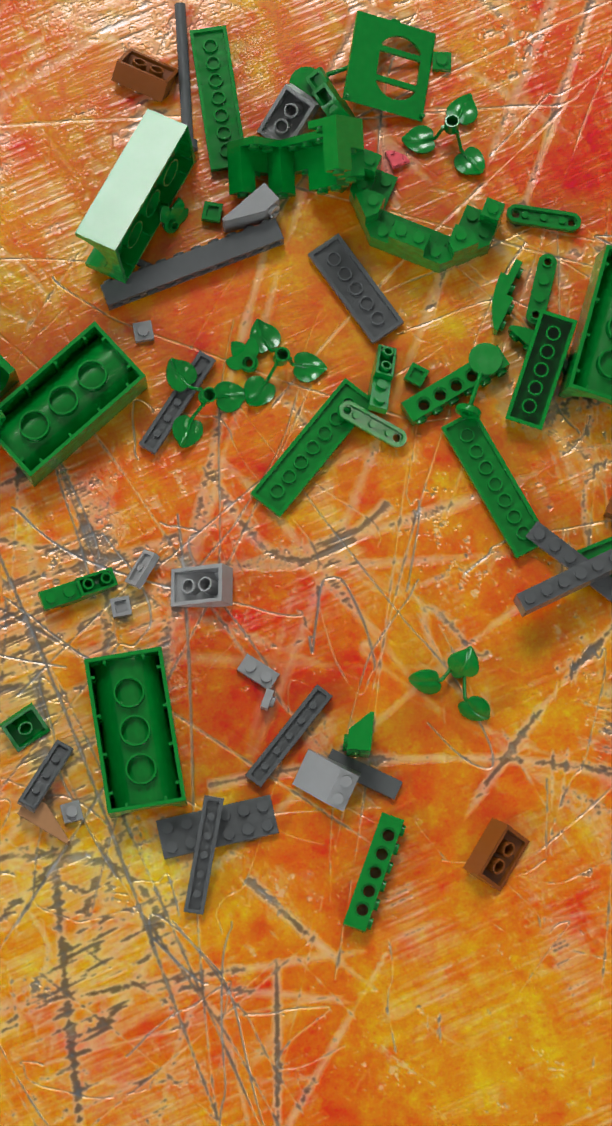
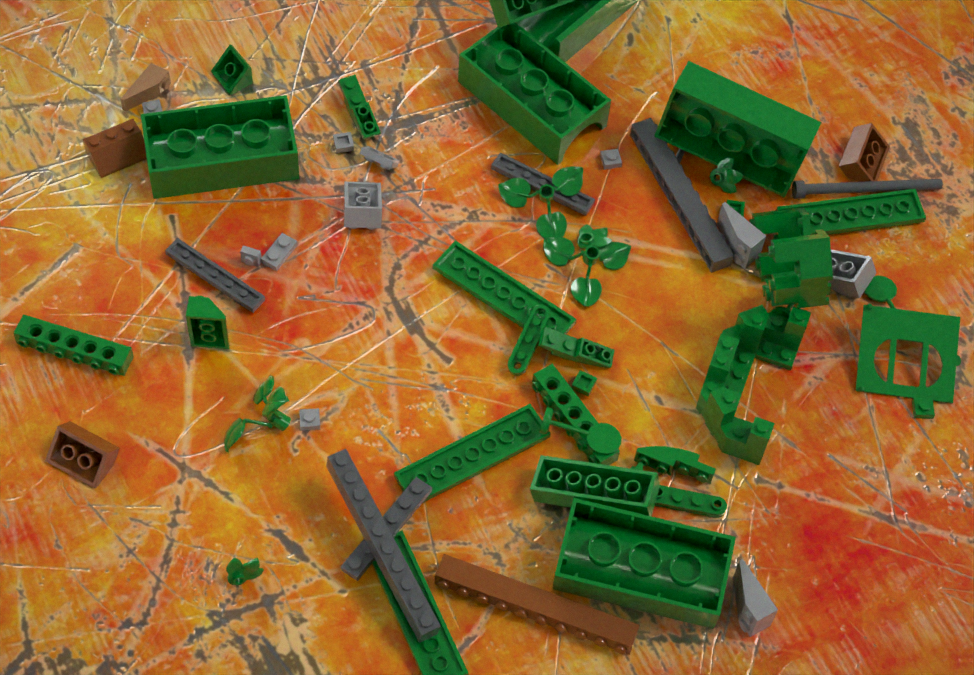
camera: 85 degrees right, 20 degrees down
dark grey tile [17,740,74,813] -> none
dark grey plate [156,795,279,859] -> none
dark grey plate [184,795,224,915] -> none
light grey slope [292,749,361,811] -> none
green slope [306,67,356,118] -> none
dark grey plate [308,233,404,345] -> none
dark grey tile [328,749,402,800] -> none
coral tile [385,150,410,170] -> none
green plant [402,93,485,175] -> none
green plate [506,204,581,233] -> none
none -> dark orange slope [83,119,147,178]
none -> light grey plate [299,408,320,431]

